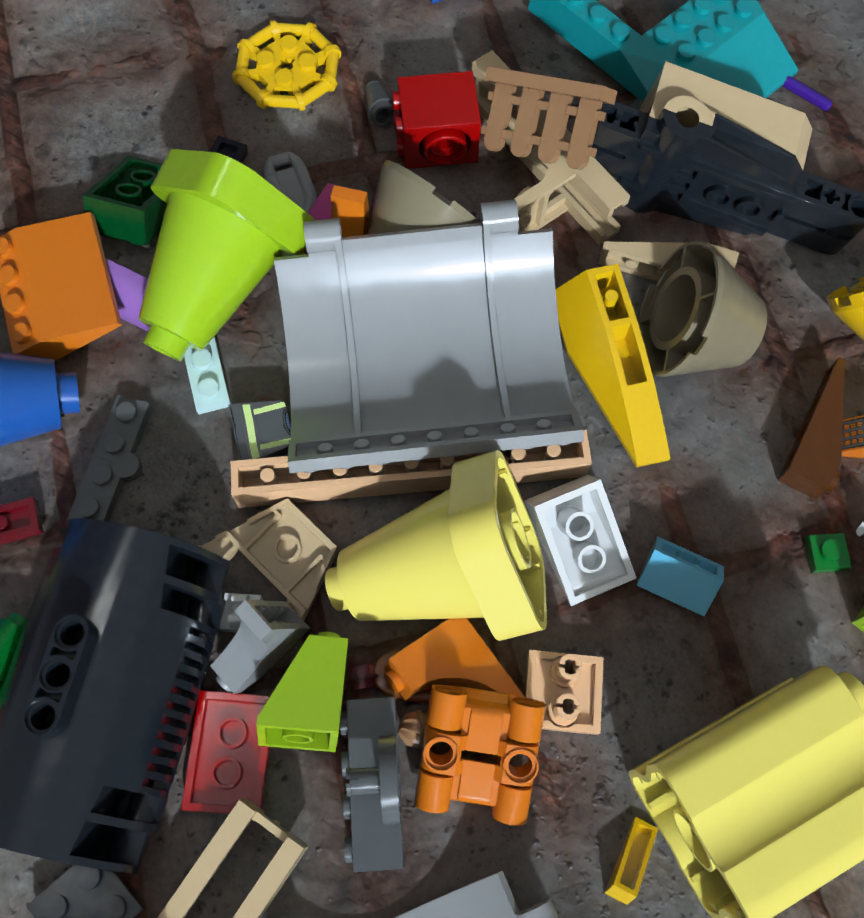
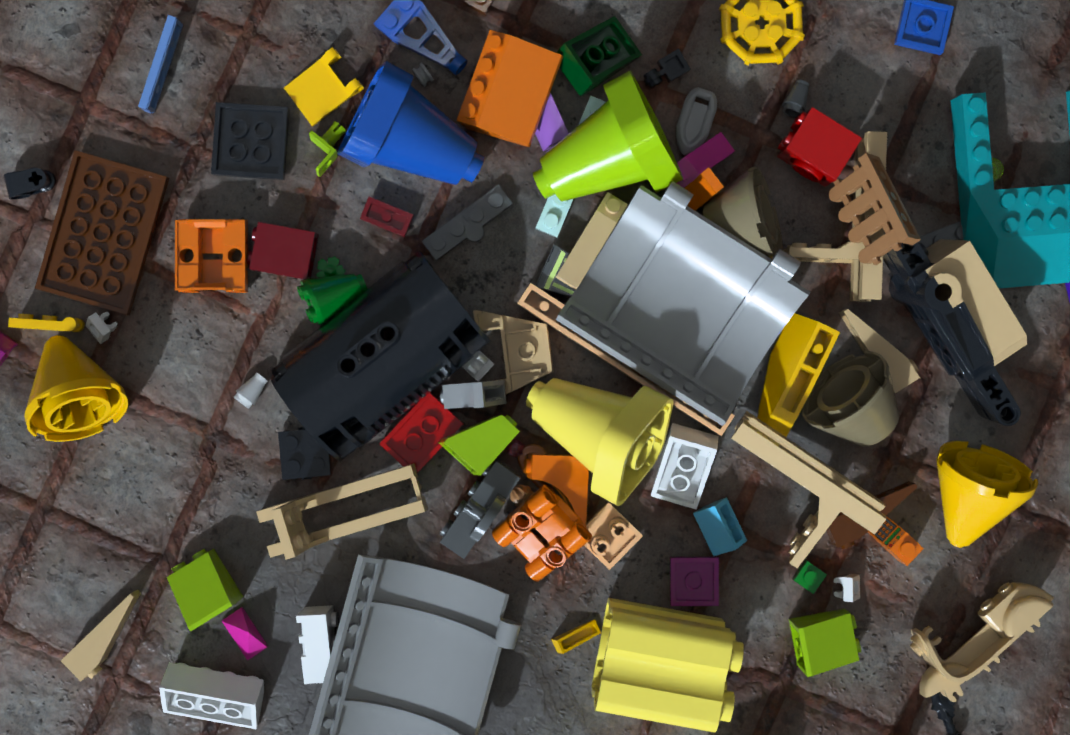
camera: 35 degrees right, 20 degrees up
none -> tan slope [555,192,628,290]
none -> magenta plate [670,556,719,606]
none -> tan piece [731,411,887,568]

